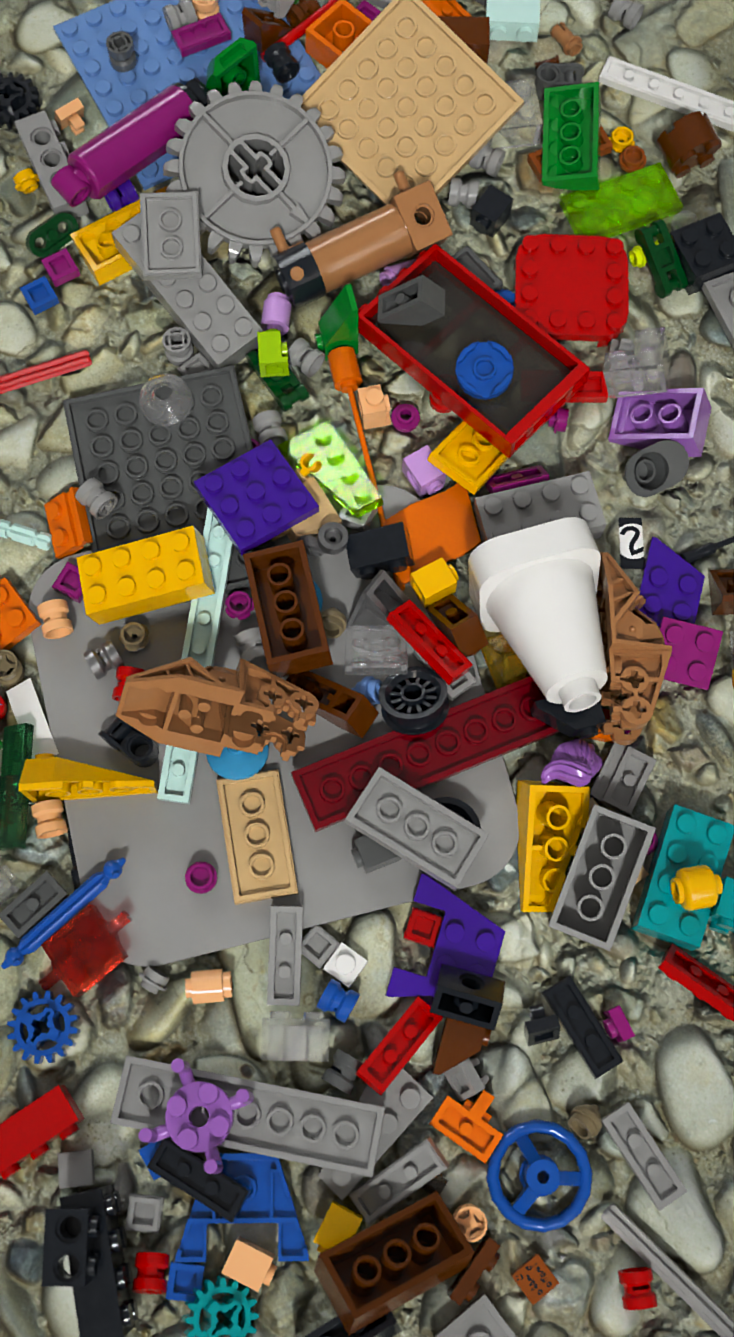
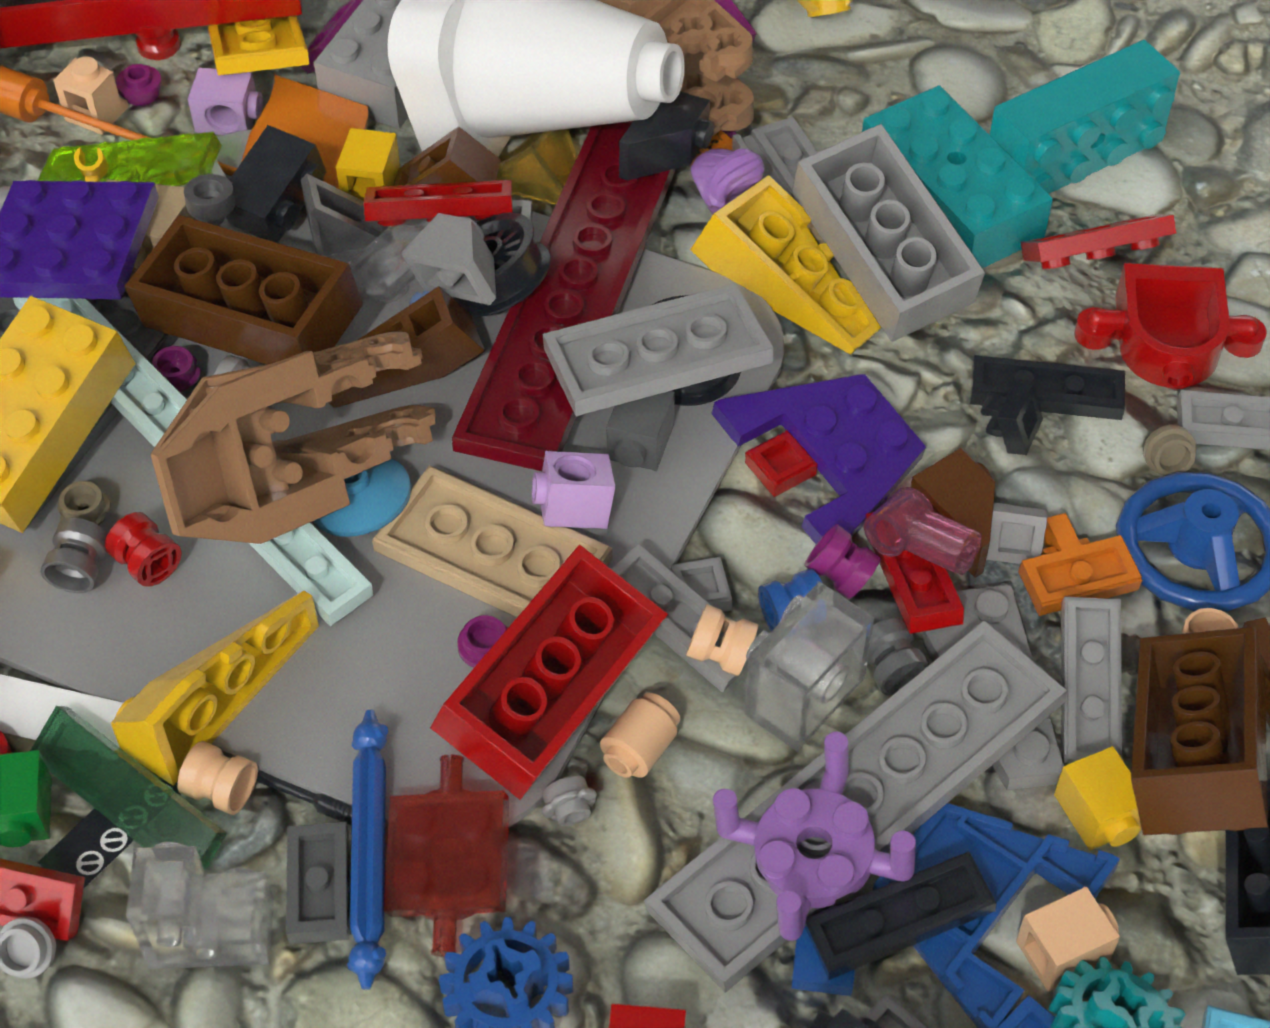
camera: 50 degrees left, 20 degrees down
black piece [98,717,159,768] -> none
white plate [323,942,368,988] -> none
black brick [430,964,505,1031] -> none
magenta plate [602,1005,635,1043] -> none
yellow head [670,865,723,911] -> none
none -> light grey slope [401,213,496,305]
none -> red brick [430,544,668,800]
none -> lavender brick [532,451,615,529]
none -> light nougat wheel [686,604,759,677]
none -> magenta wheel [804,524,881,599]
none -> clear pink piece [864,487,981,576]
none -> red piece [1074,263,1267,389]

